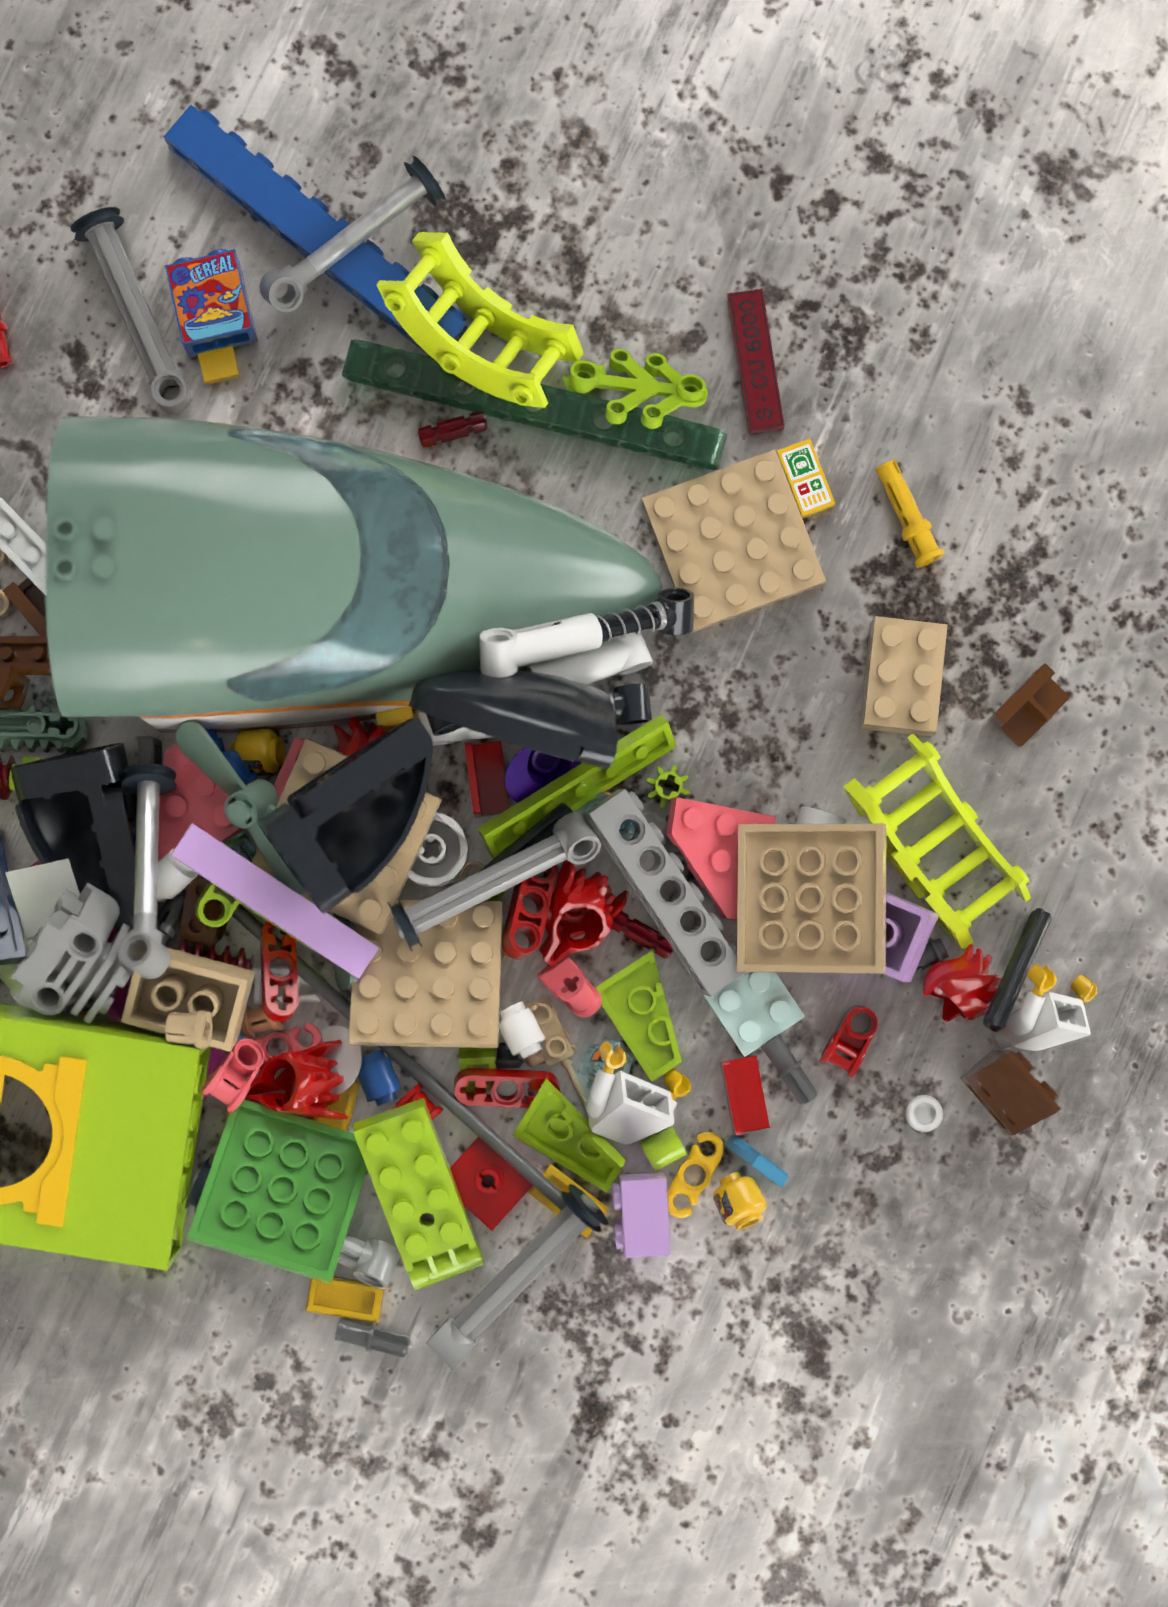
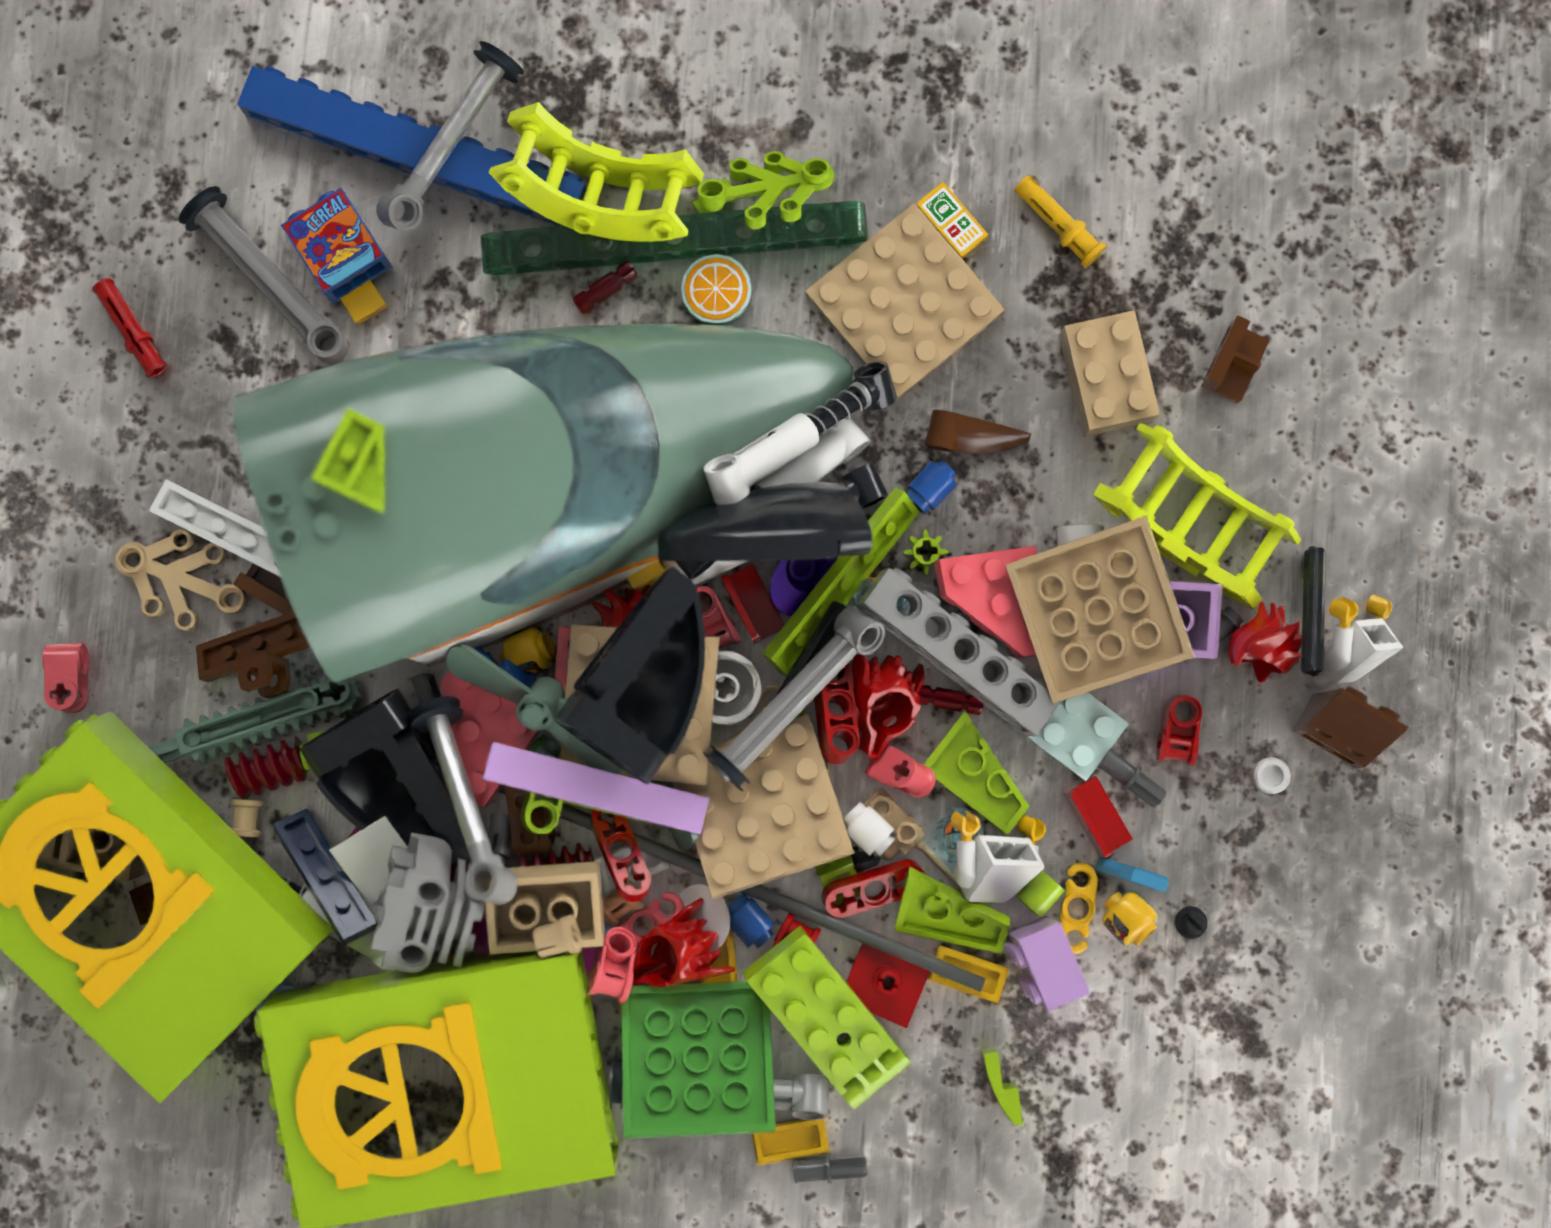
camera: 15 degrees left, 0 degrees up
white brick [157,849,198,902] -> none
light grey piece [425,1184,608,1369] -> none
dark red tile [727,288,785,434] -> none
none -> lime wing [311,408,385,515]
none -> tile [681,254,752,325]
none -> coral piece [696,585,741,648]
none -> blue brick [906,461,957,515]
none -> reddish brown piece [925,410,1032,454]
none -> lime slope [980,1048,1023,1126]
none -> black piece [1175,906,1208,939]

